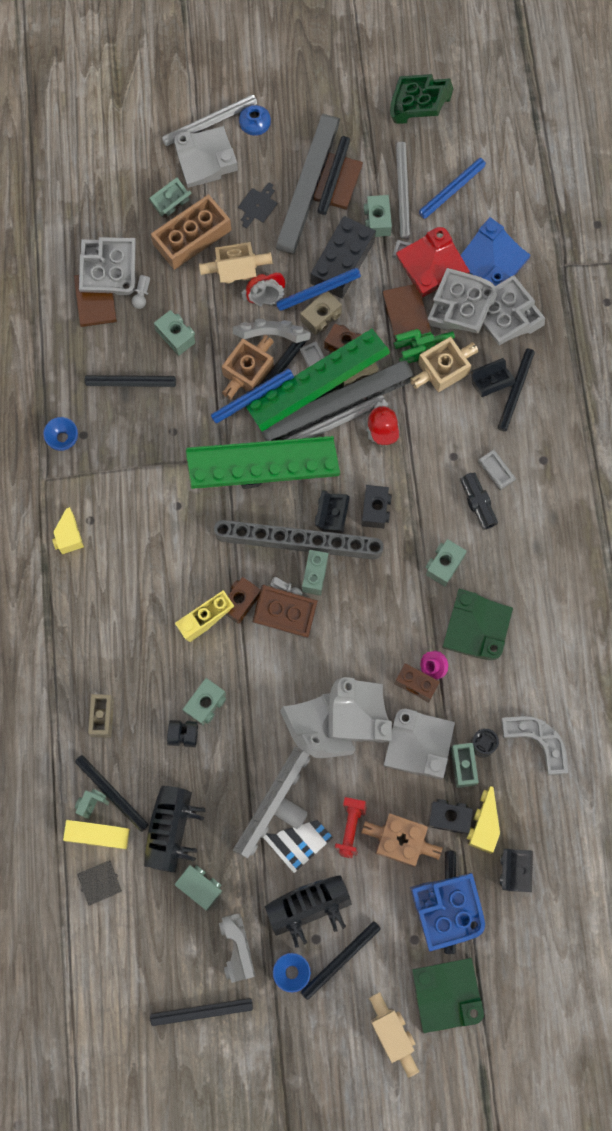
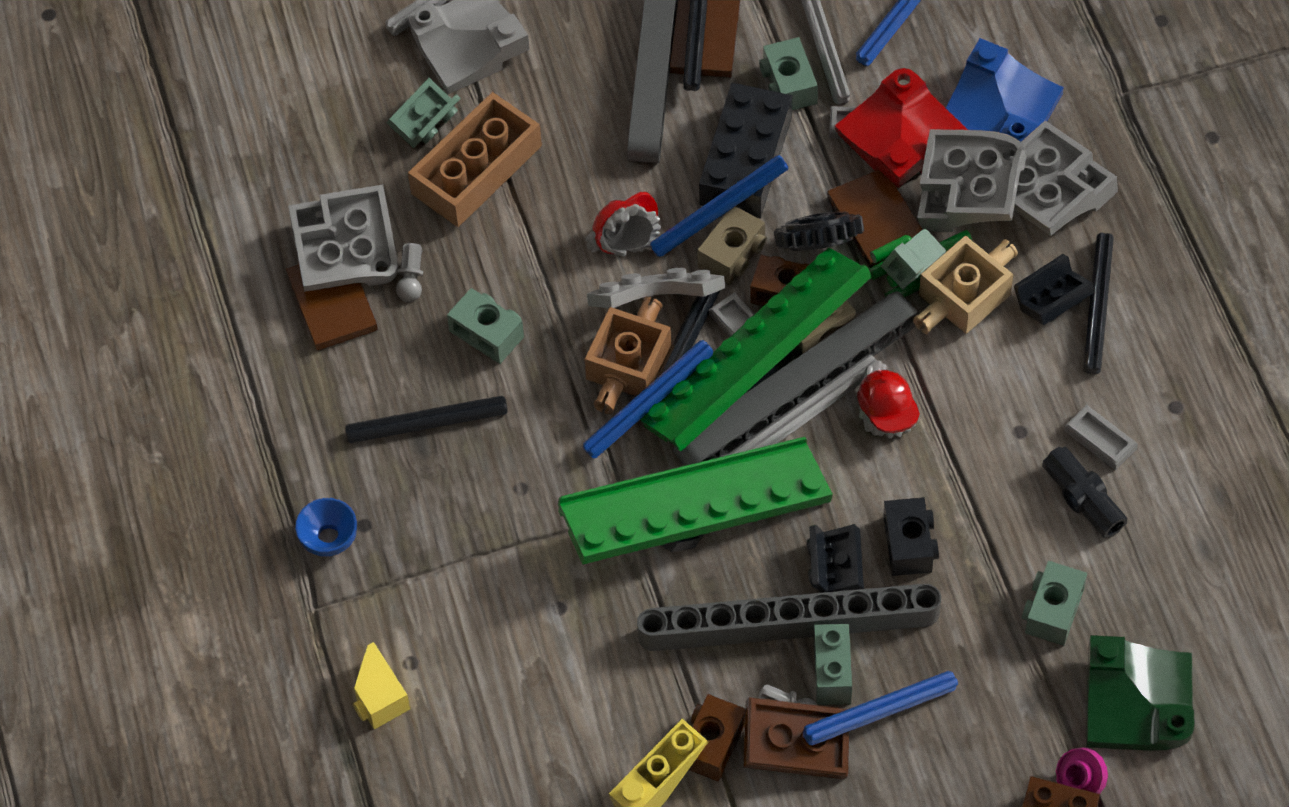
camera: 10 degrees left, 15 degrees down
tan brick [199,242,273,283] -> none
black piece [238,182,278,228] -> none
none -> black gear [774,211,864,251]
none -> blue axle [802,671,958,745]
none -> sand green bracket [881,229,946,289]

